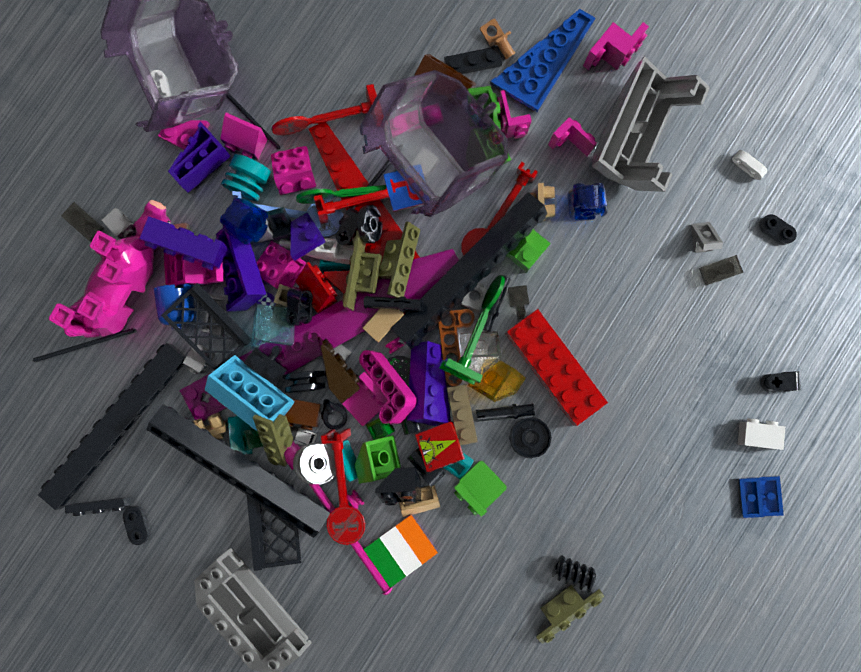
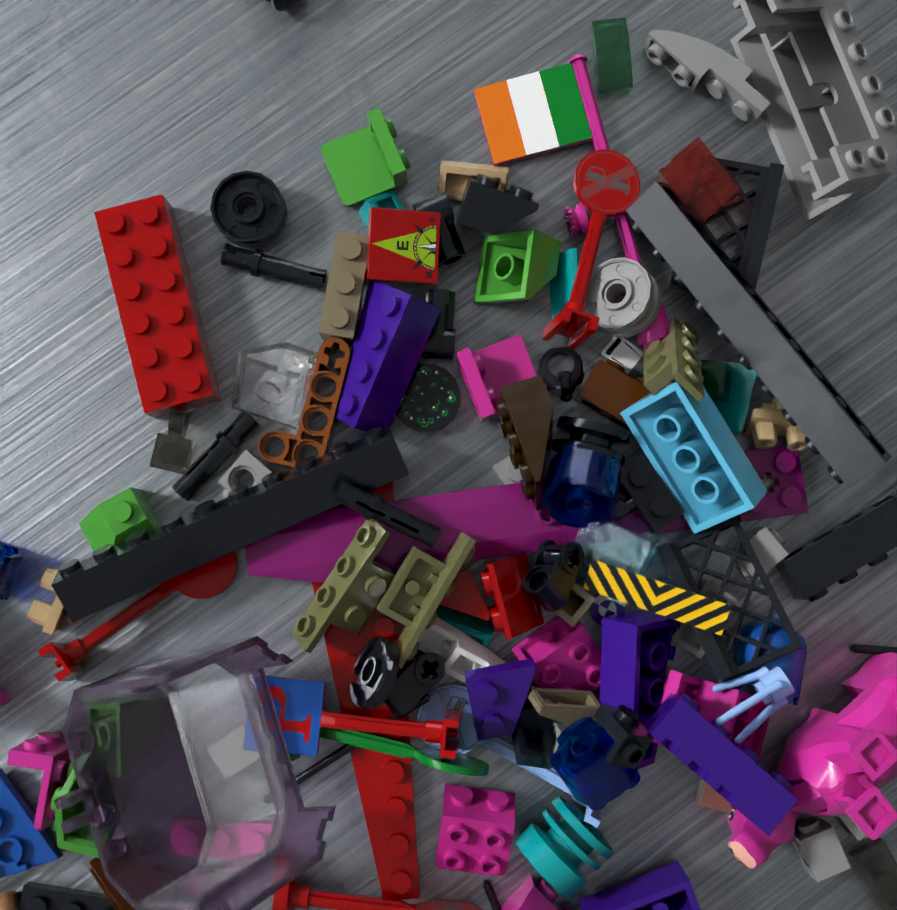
camera: 155 degrees left, 0 degrees up
dark pink beam [359,350,417,424] -> none
tan slope [363,309,404,342] -> none
green slope [366,418,395,440] -> none
dark pink bush [385,337,404,354] -> none
green piece [439,275,505,385] -> none
clear yellow slope [468,354,526,402] -> none
none -> dark tan slope [527,687,601,733]
none -> clear blue brick [542,443,621,528]
none -> sticker [583,559,732,636]
none -> clear green slope [591,17,633,91]
none -> black bracket [594,704,654,769]
none -> light grey slope [643,29,771,126]
none -> clear red plate [658,137,742,224]
none -> light blue plant [712,666,795,745]

